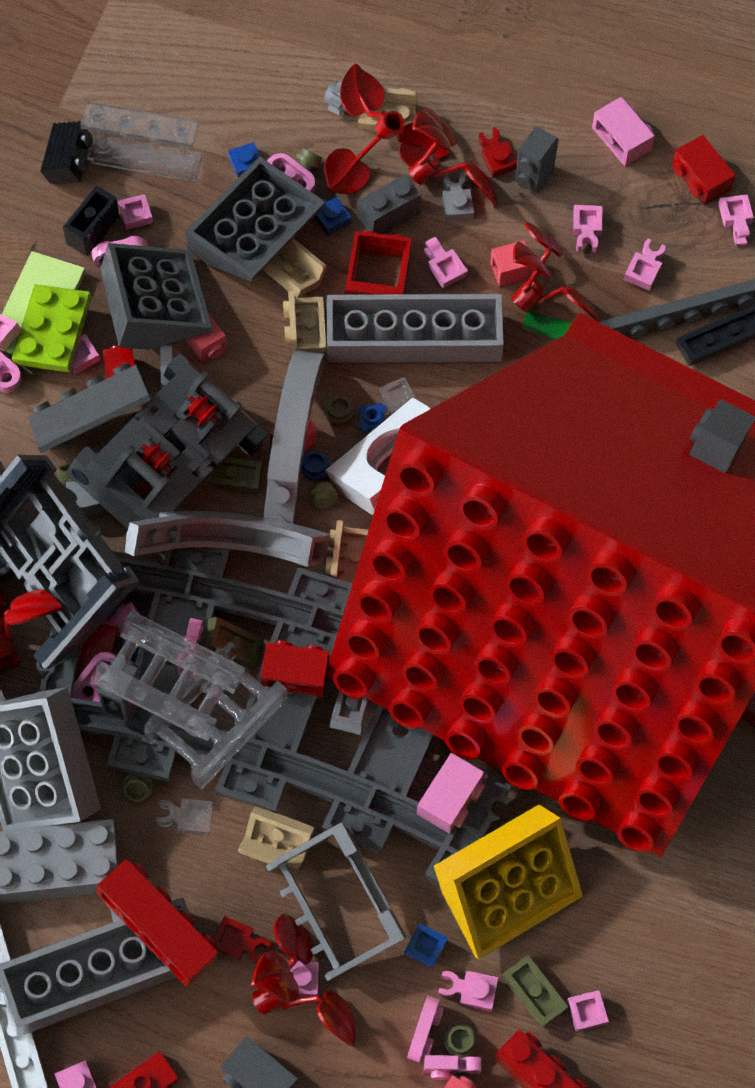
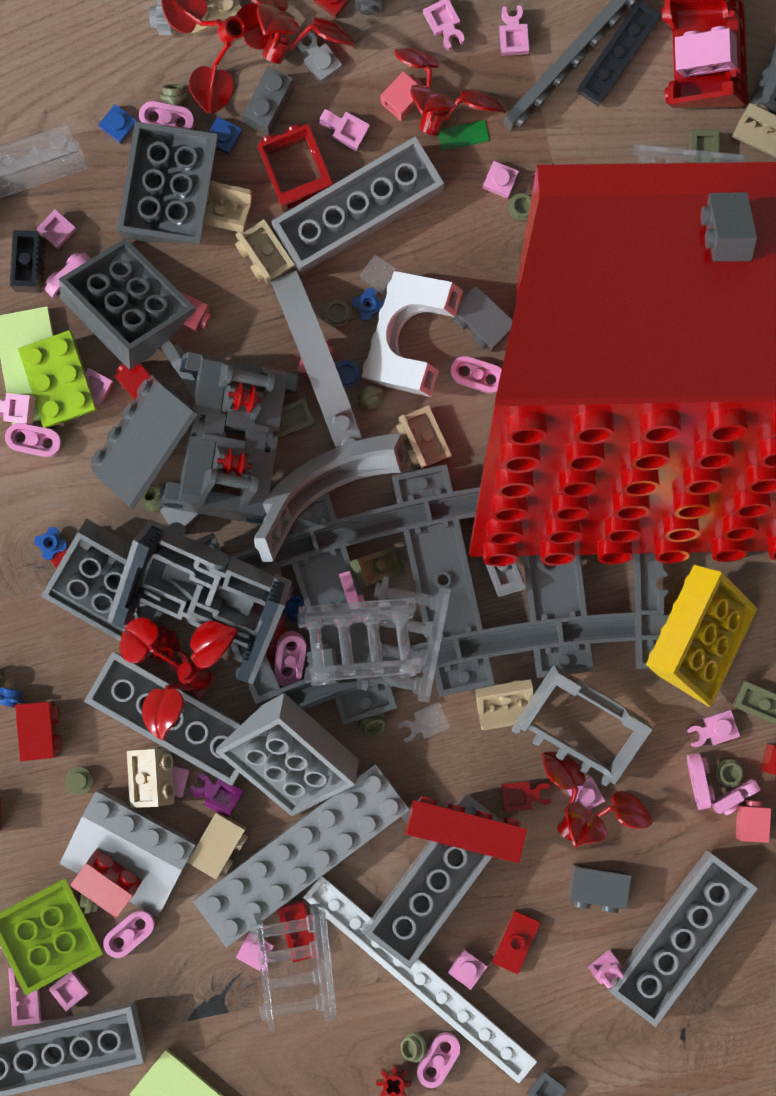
camera: 30 degrees left, 20 degrees up
red brick [260,641,329,697] -> none
blue plate [404,923,448,969] -> none
bright pink brick [417,753,486,834] -> none

